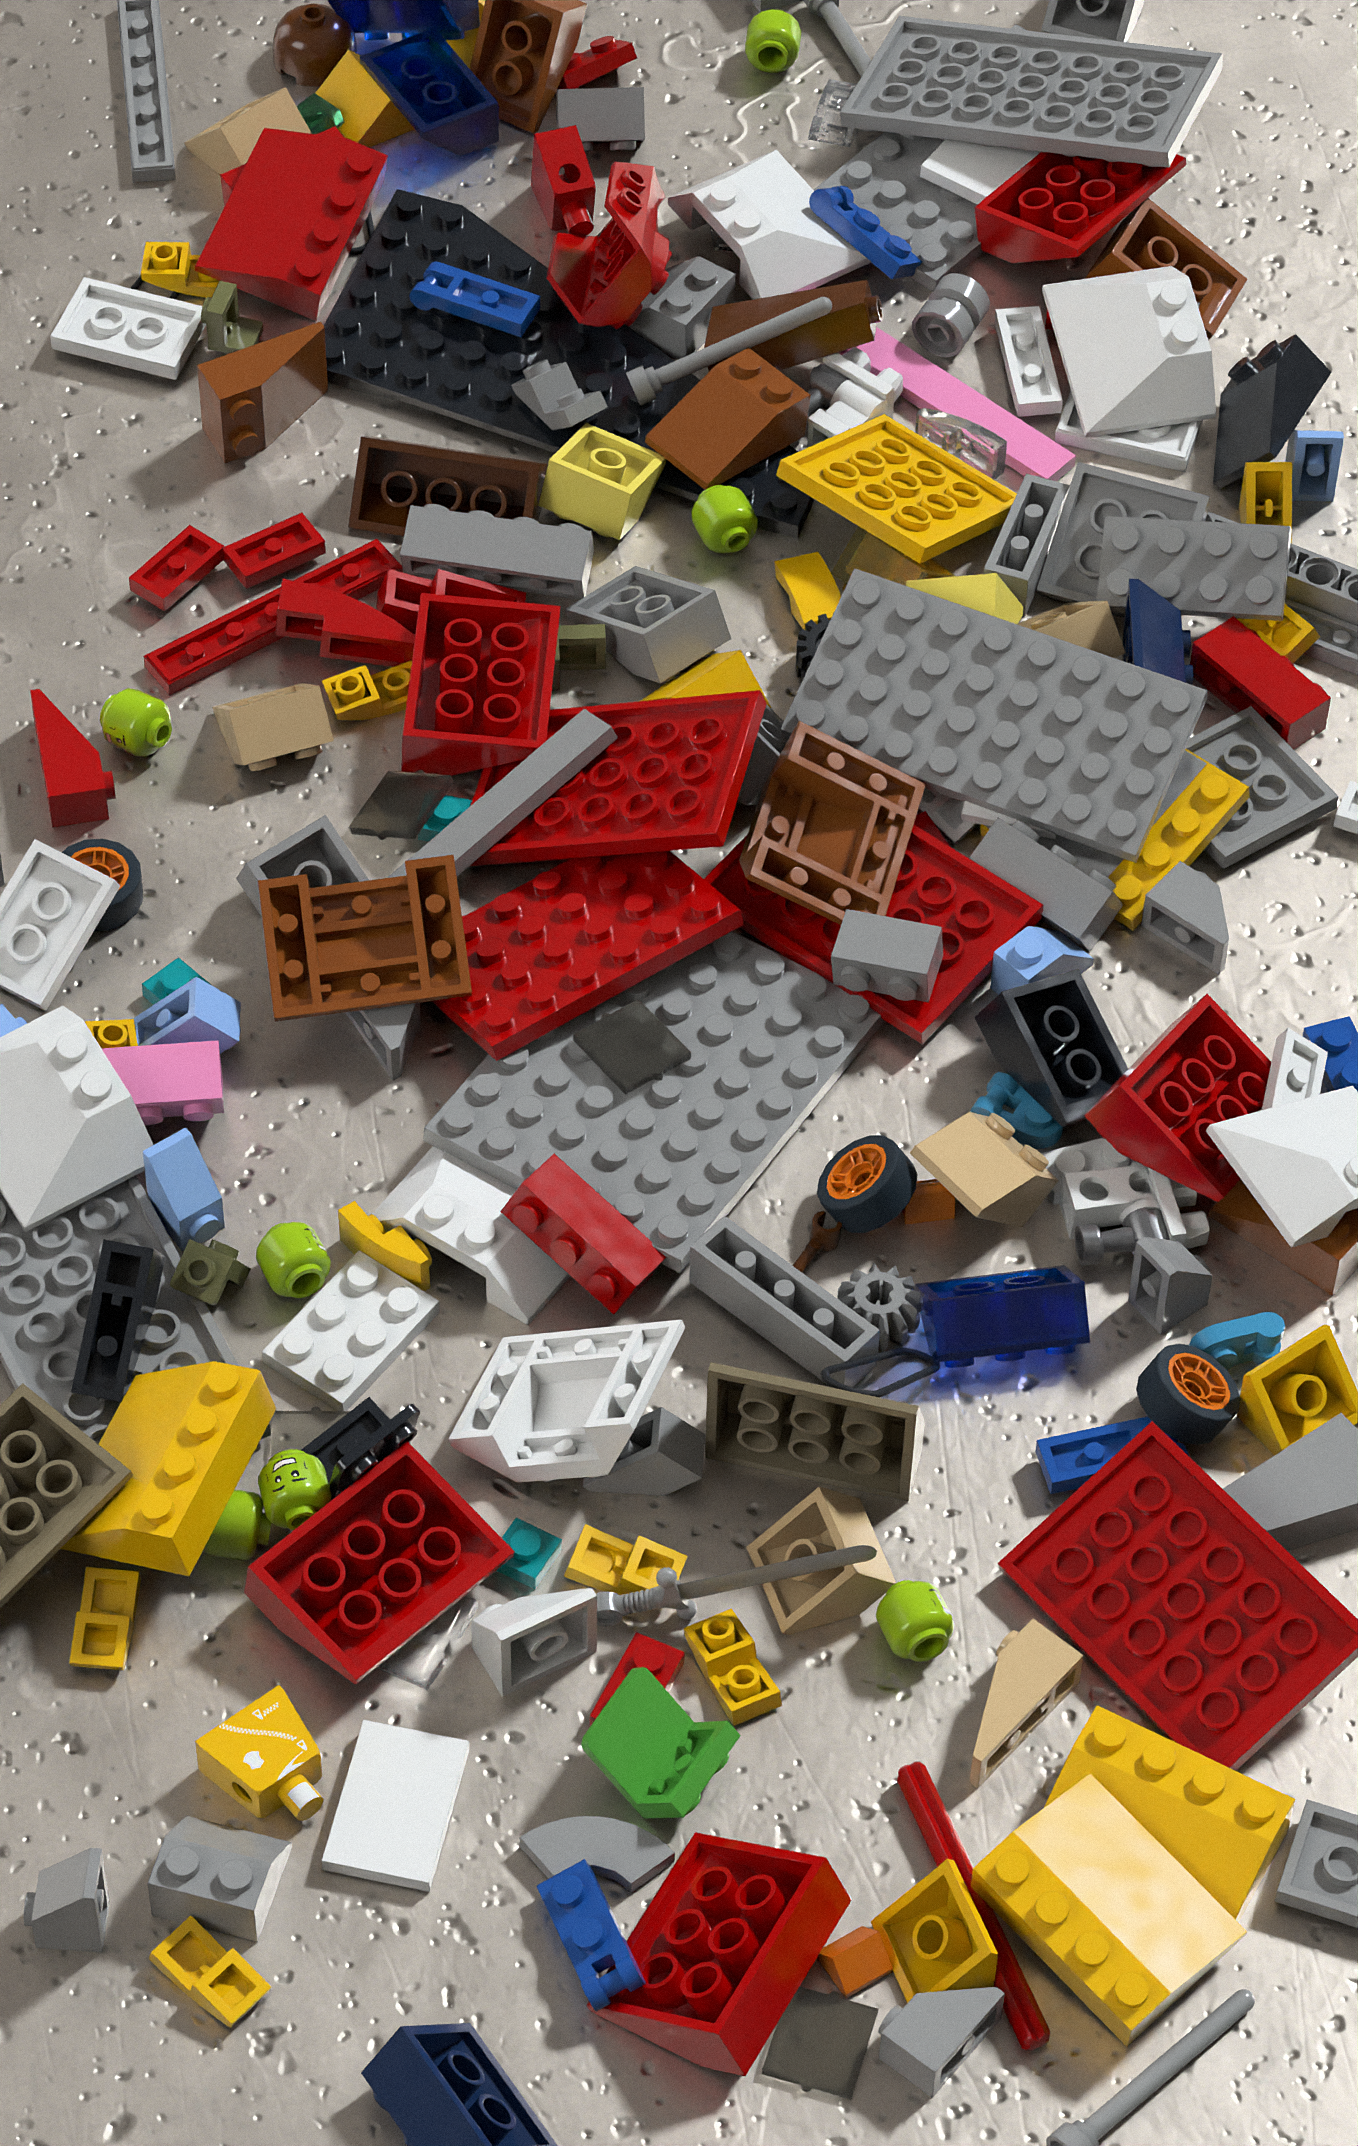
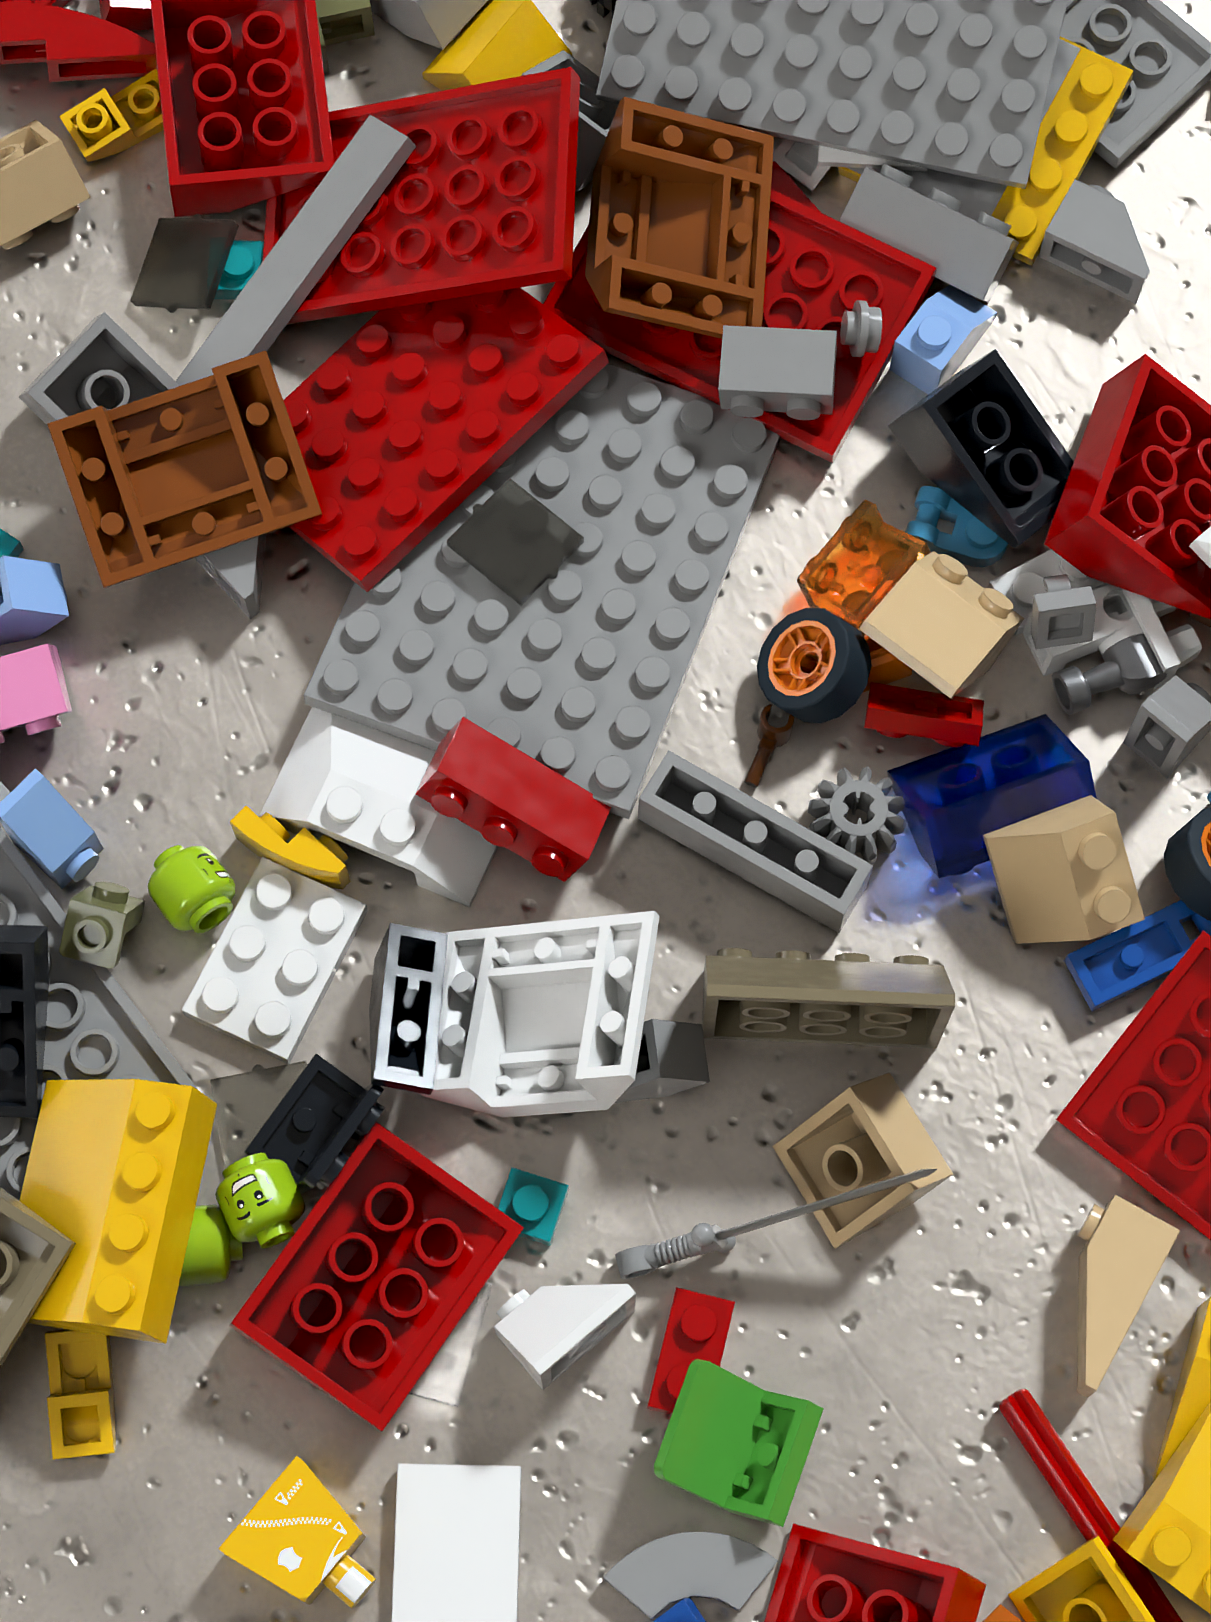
camera: 10 degrees left, 20 degrees up
yellow slope [563,1524,687,1595] -> none
yellow slope [684,1608,782,1726] -> none
black piece [820,1348,940,1398] -> none
lime head [876,1580,955,1662] -> none
none -> slope [369,923,448,1095]
none -> clear orange bracket [797,500,931,636]
none -> light grey plate [840,300,882,358]
none -> red plate [864,682,984,747]
none -> tan slope [983,795,1145,944]
none -> light grey tile [1031,574,1096,649]

